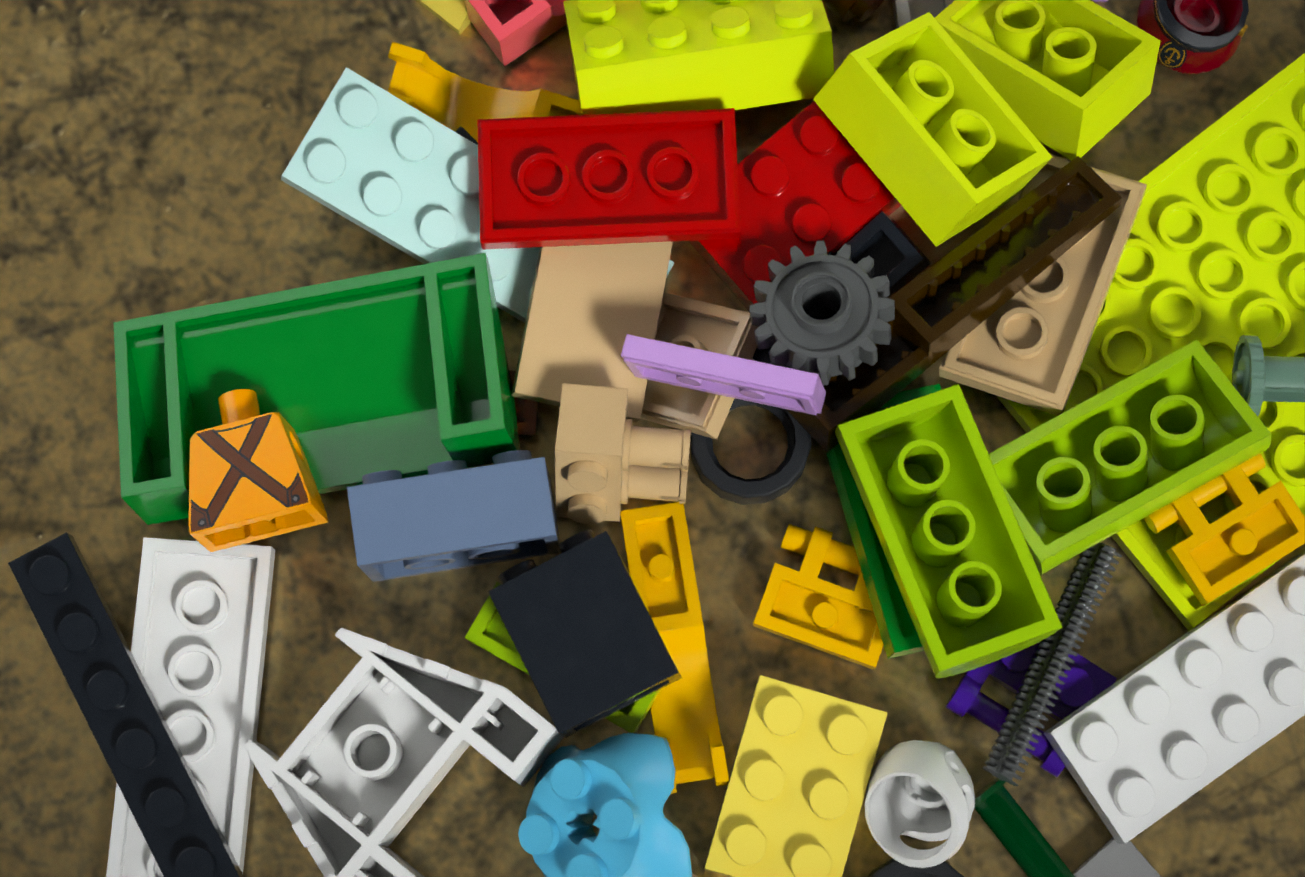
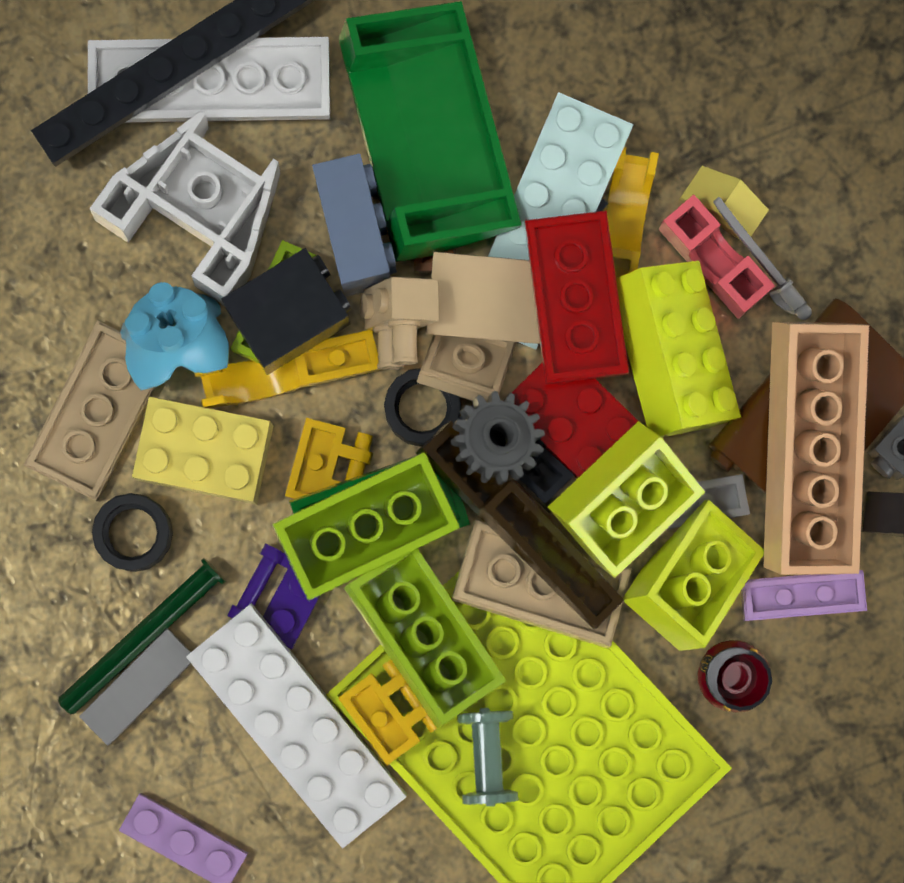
camera: 80 degrees right, 5 degrees up
light orange torso [188,389,328,552] -> none
lavender tile [621,334,826,415] -> none
white helmet [865,740,975,868] -> none
dark grey axle [982,543,1122,786] -> none

